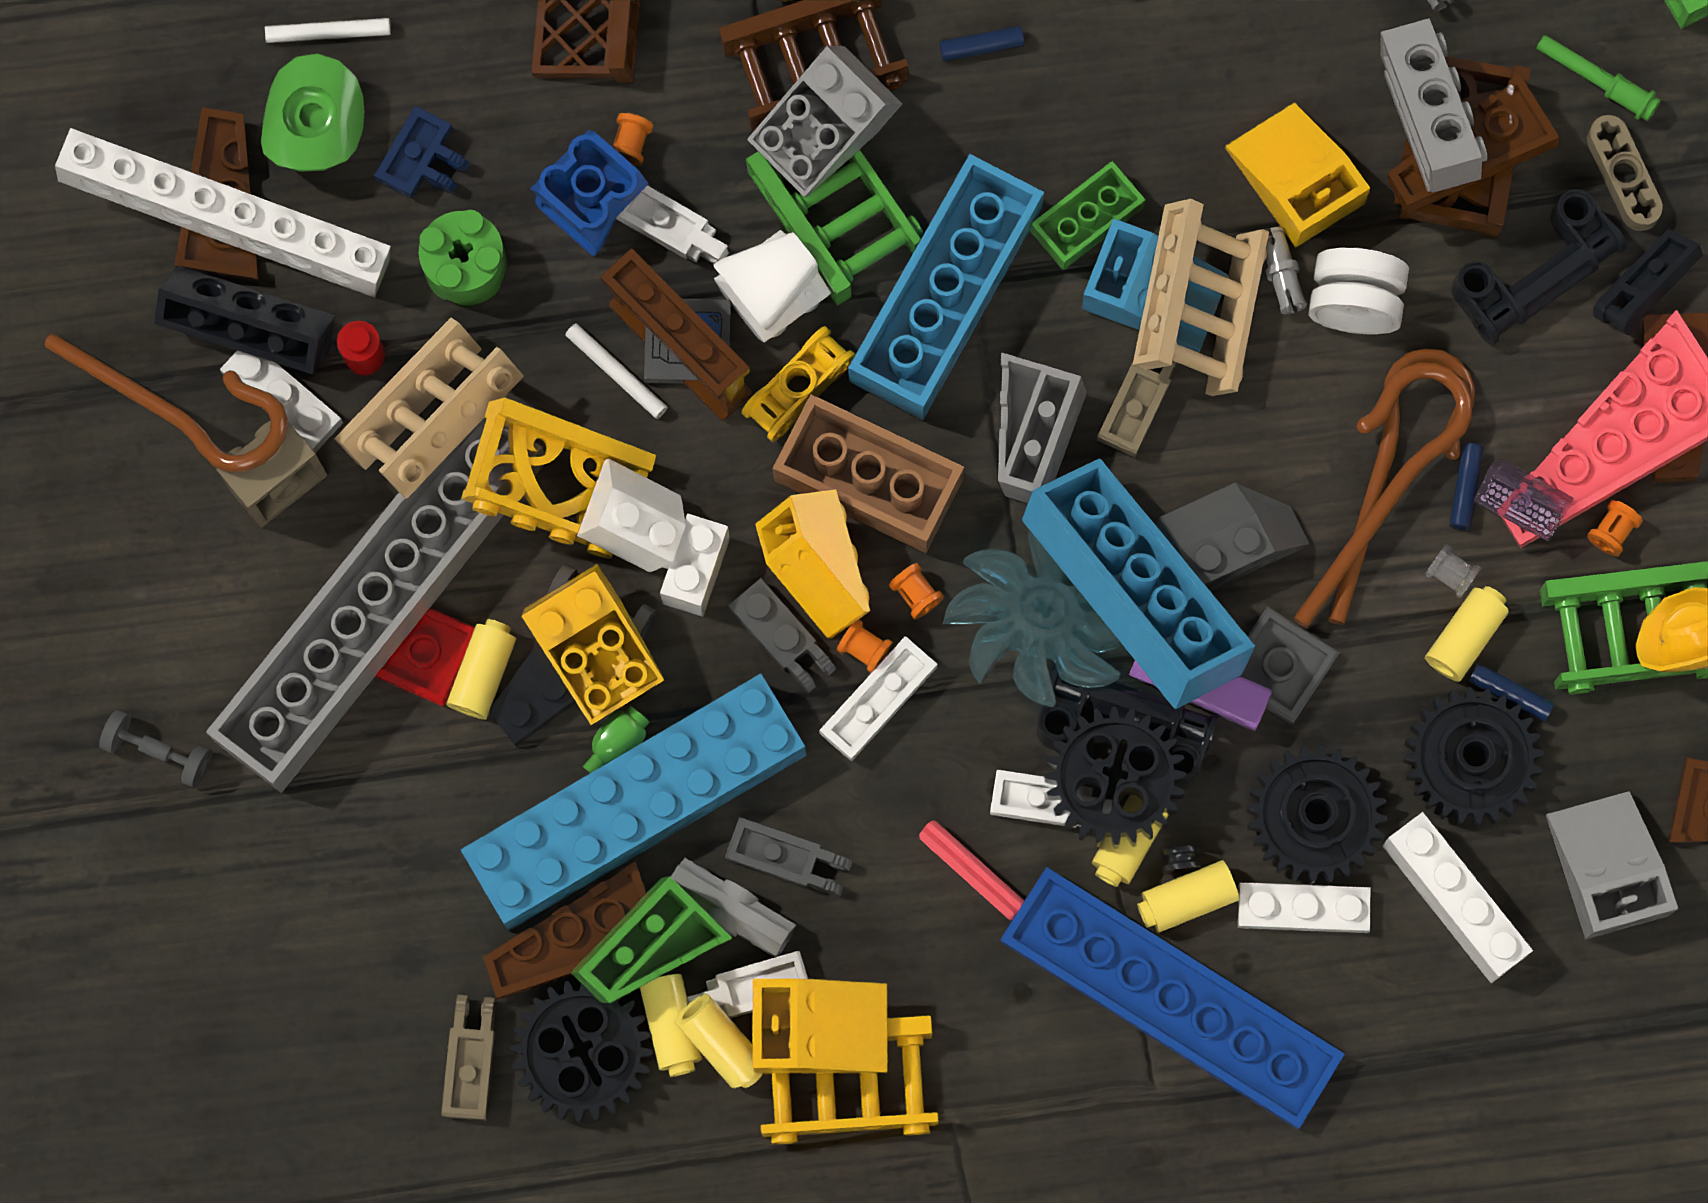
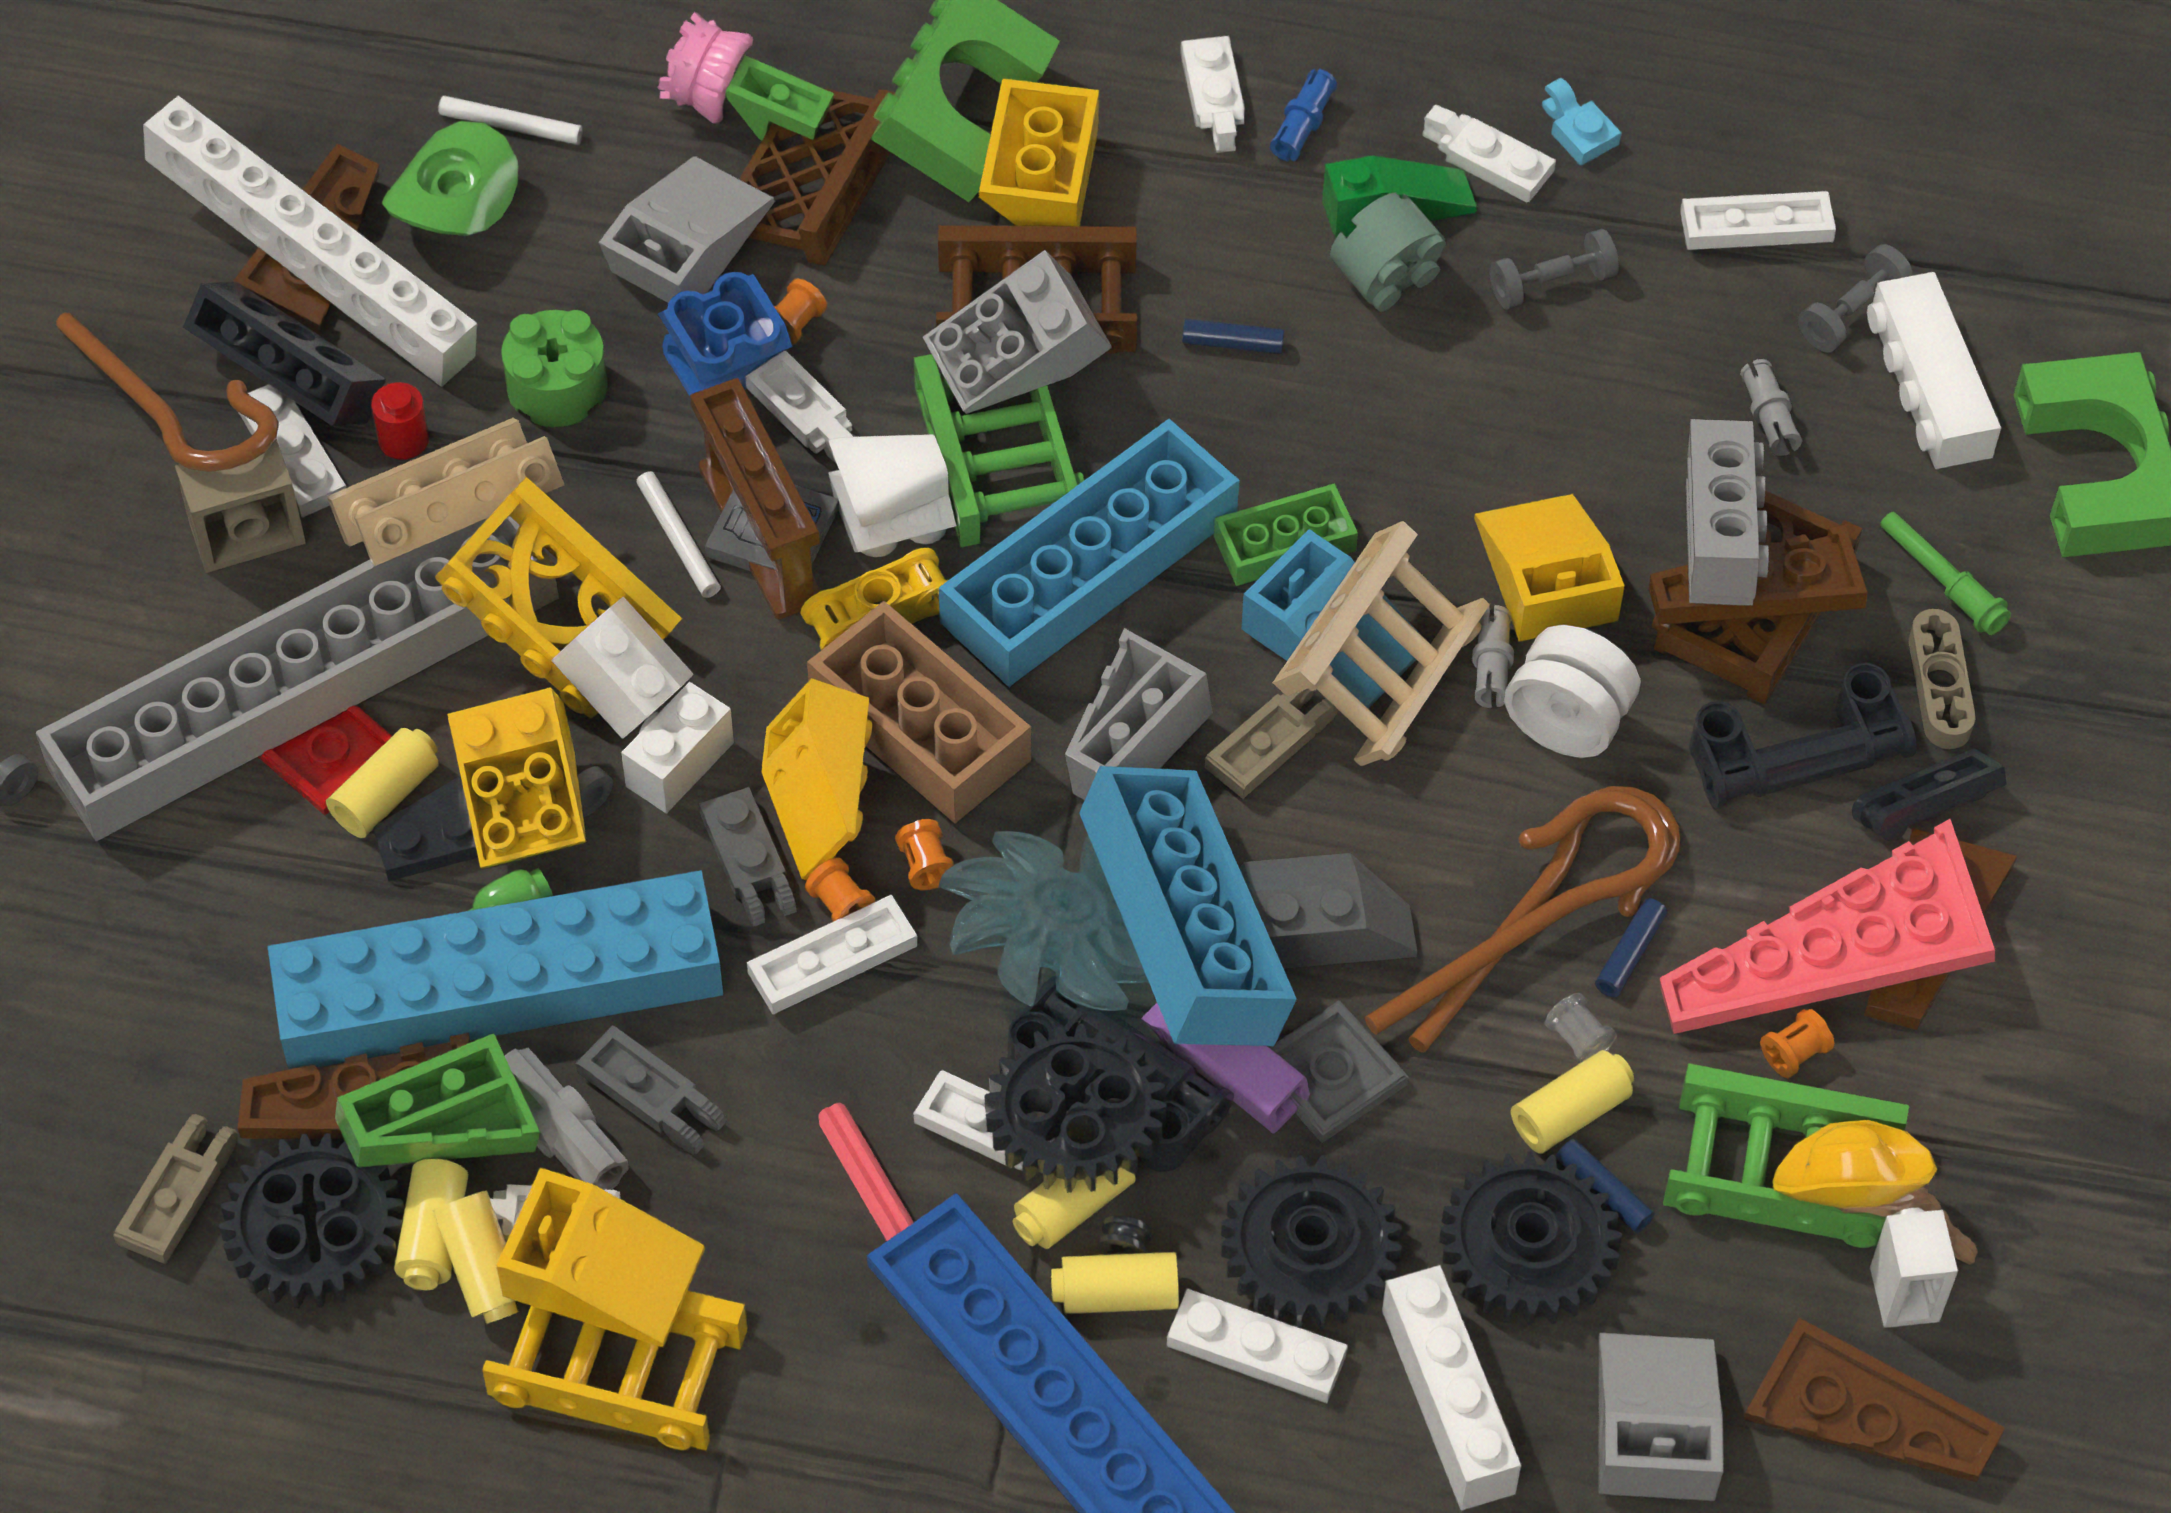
camera: 15 degrees right, 20 degrees down
dark blue hinge [374,106,470,199] -> none
clear purple slope [1473,459,1574,541] -> none
none -> light grey slope [599,156,775,302]

